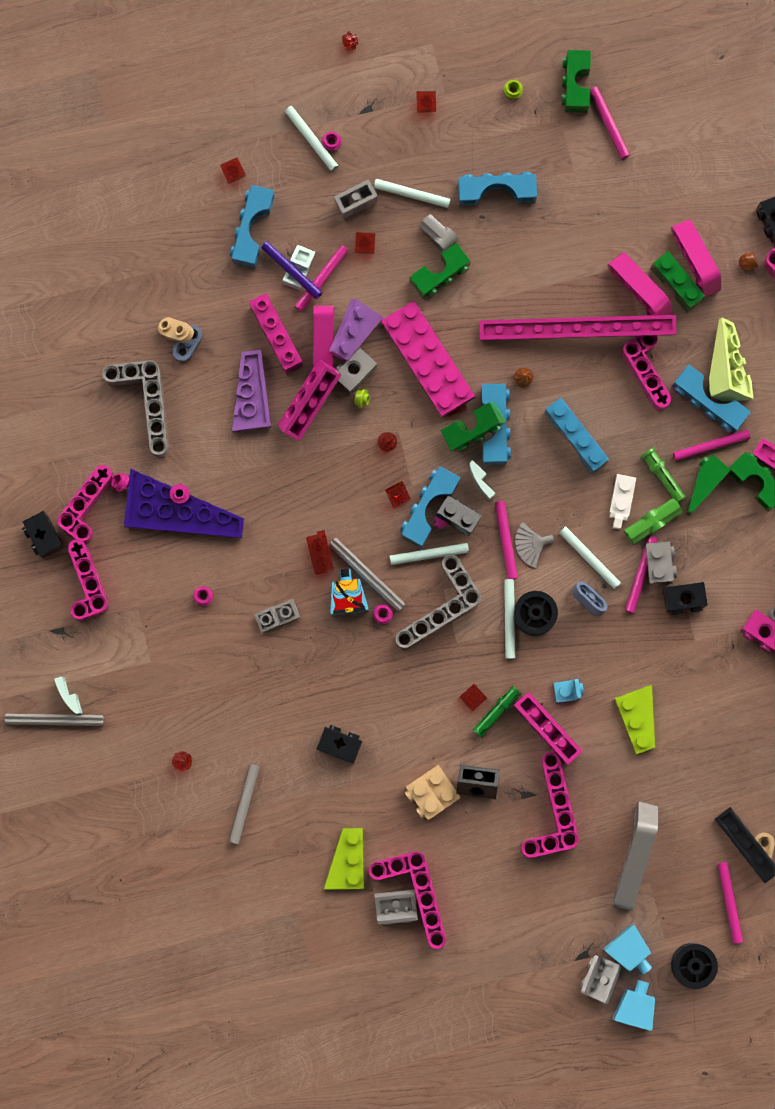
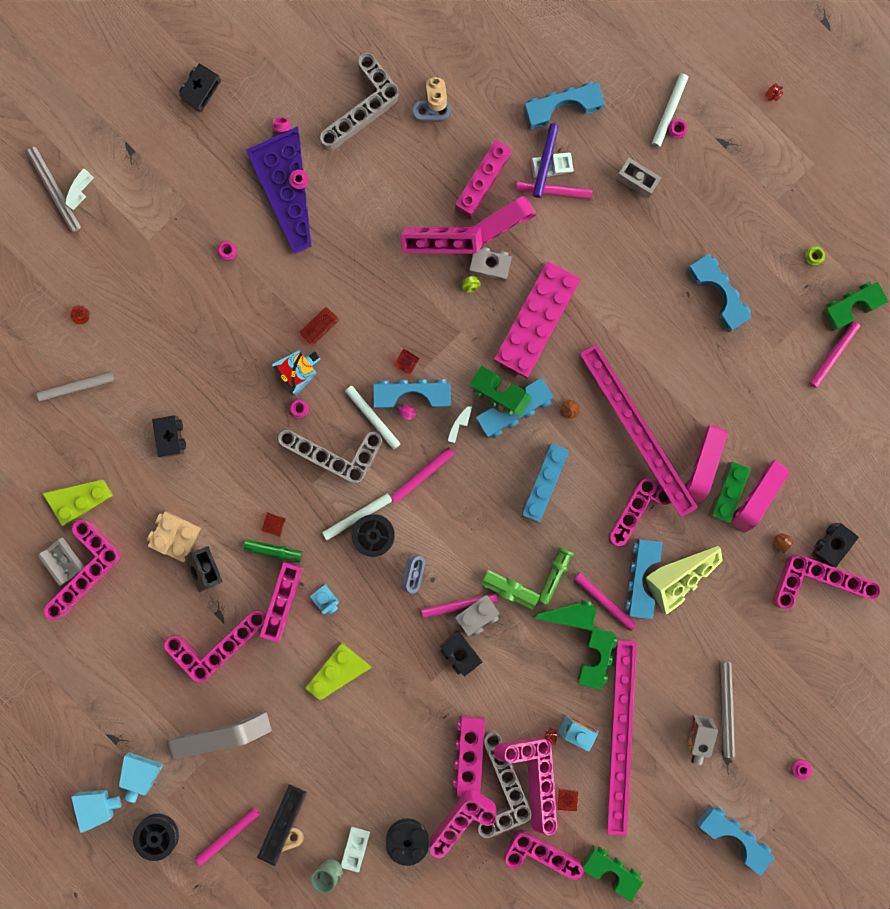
camera: 55 degrees right, 5 degrees up
dark pink beam [58,465,114,544] -> none
dark pink beam [68,539,109,621] -> none
clear red plate [220,157,246,184] -> none
medium lavender wing [232,350,271,432] -> none
light grey slope [254,599,301,633] -> none
medium lavender wing [329,299,383,361] -> none
light grey axle [329,538,405,611] -> none
clear red plate [355,232,375,254] -> none
light aqua piece [374,179,450,208] -> none
clear red plate [377,432,397,452] -> none
green arch [409,242,470,299] -> none
clear red plate [416,91,436,113] -> none
light grey piece [419,214,459,252] -> none
bracket [436,495,482,536] -> none
light grey hand [515,522,554,568] -> none
light aqua piece [559,527,621,589] -> none
light grey bracket [580,955,622,1004] -> none
white hinge [609,474,636,530] -> none

